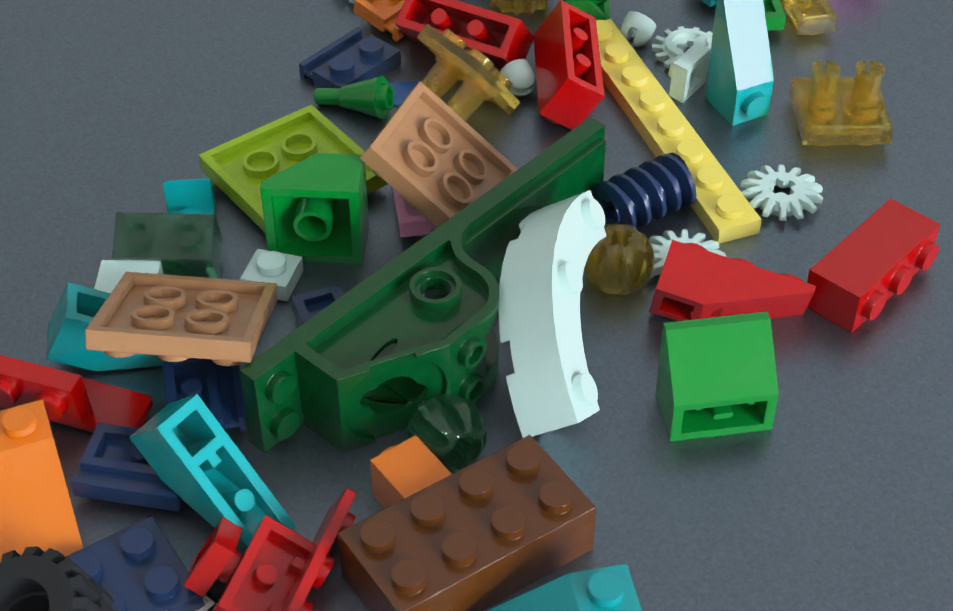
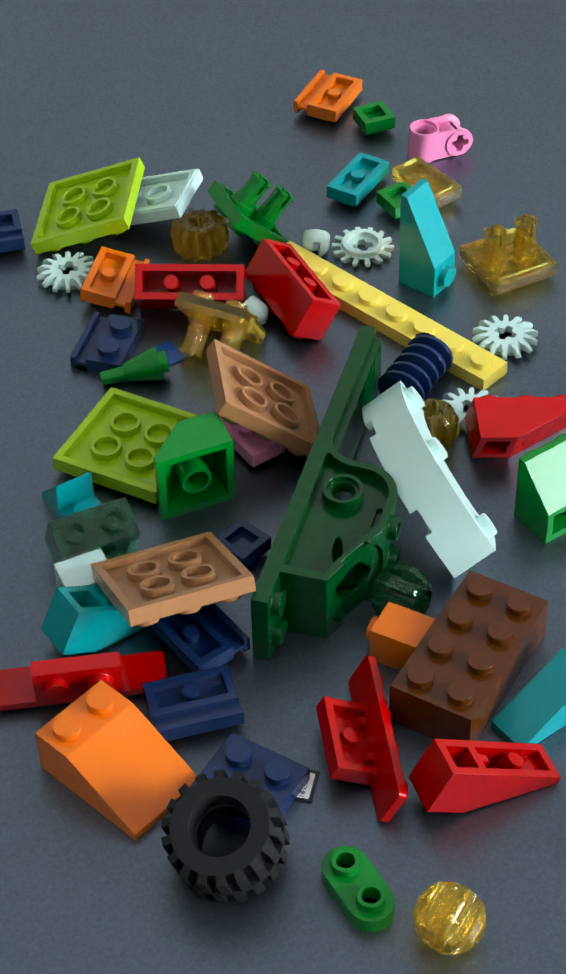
camera: 25 degrees left, 0 degrees up
teal slope [129,394,296,553] -> none
red plate [183,517,242,598] -> none
light aqua plate [240,249,303,302] -> none
light aqua plate [668,35,711,103] -> none

